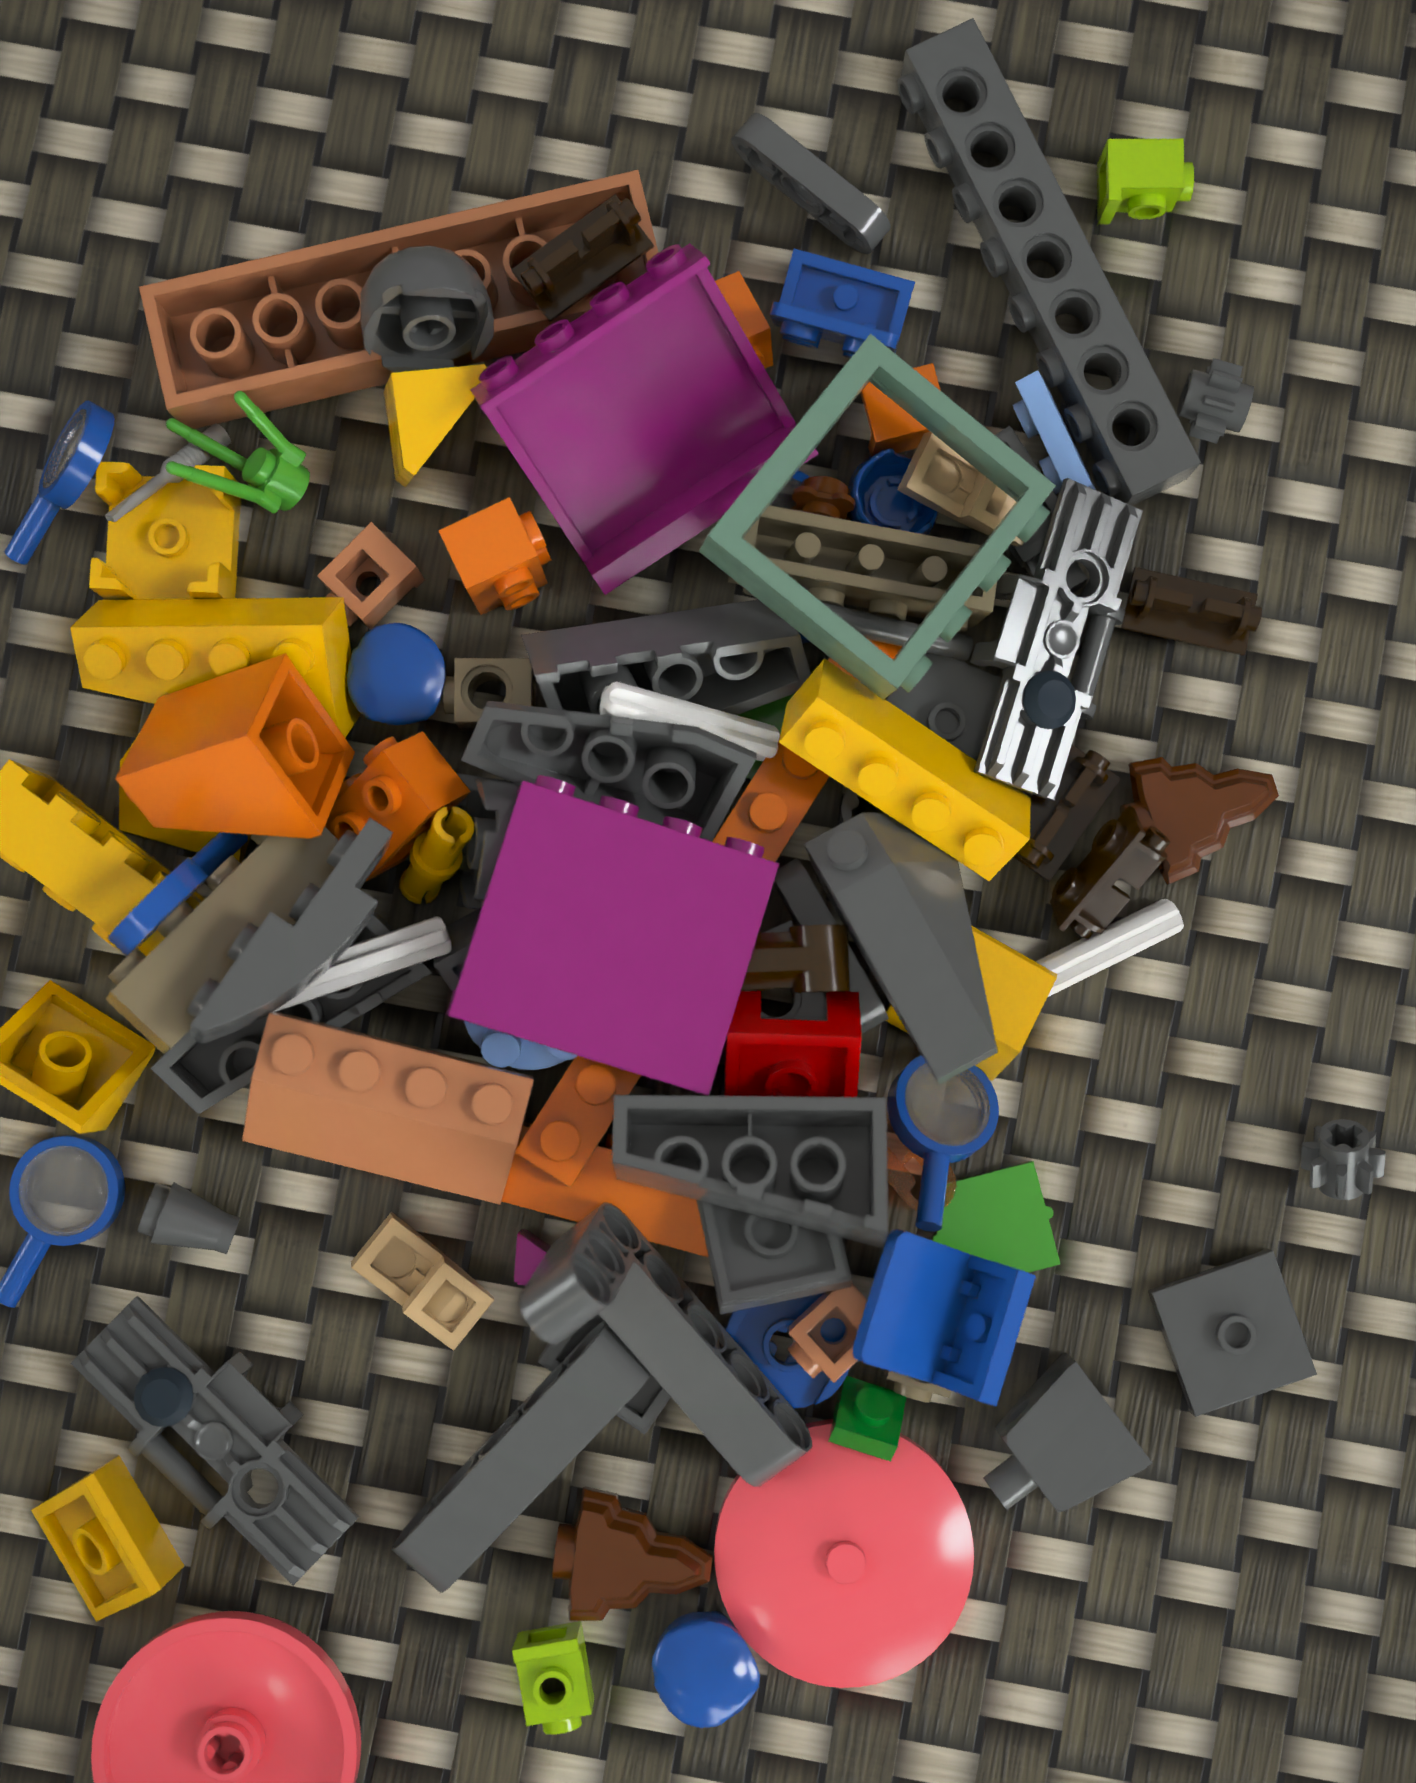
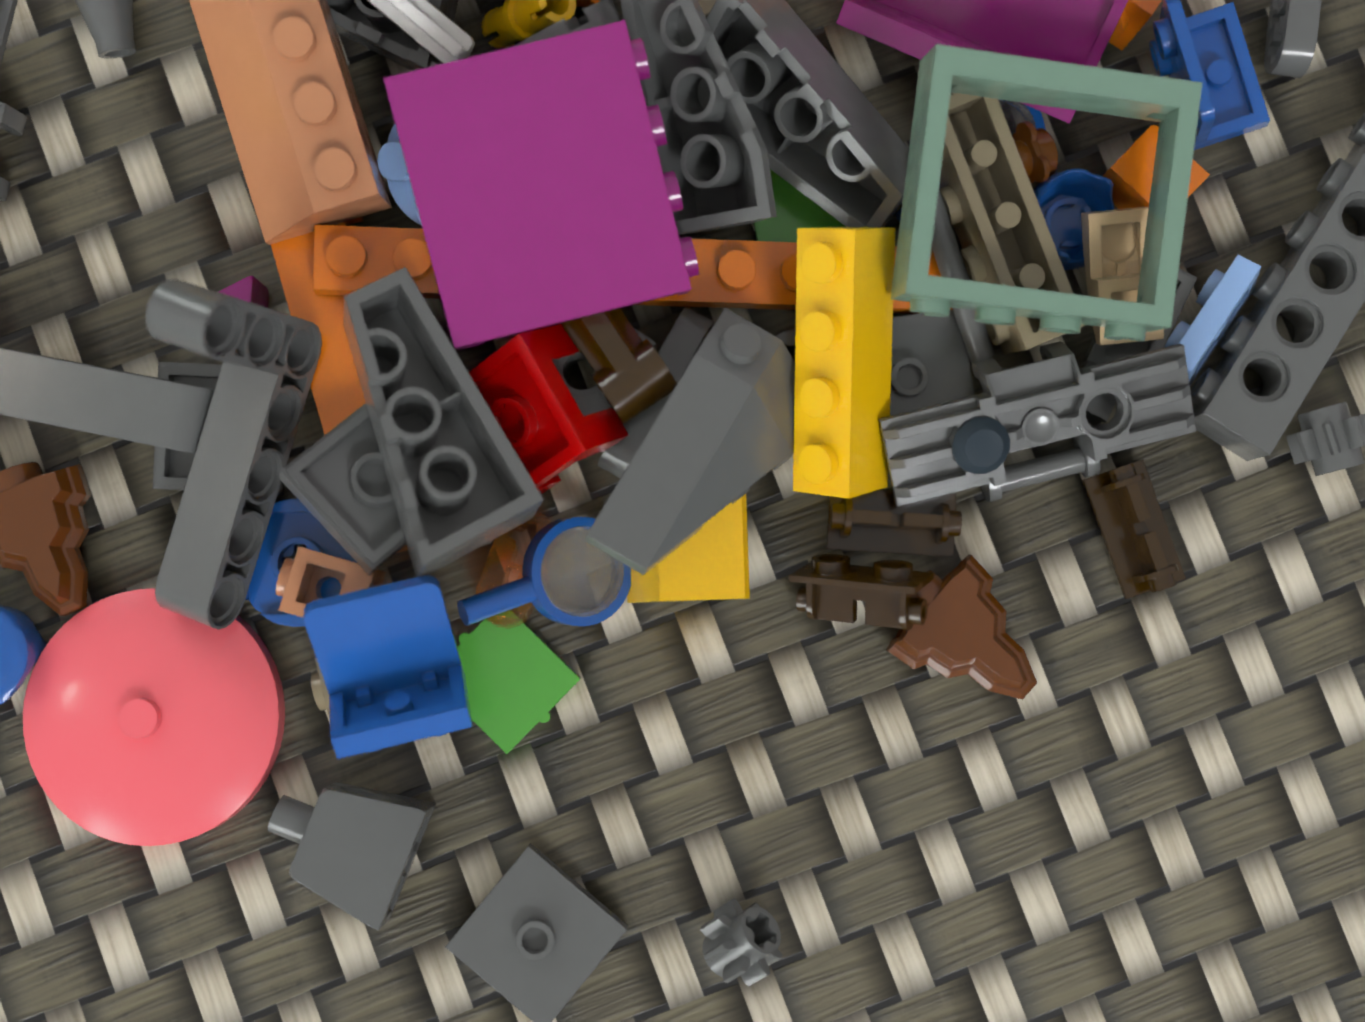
camera: 55 degrees right, 0 degrees up
tan slope [351,1212,494,1351] -> none
white axle [599,682,780,761] -> none
green plate [828,1376,907,1462] -> none
white axle [1035,899,1184,997] -> none

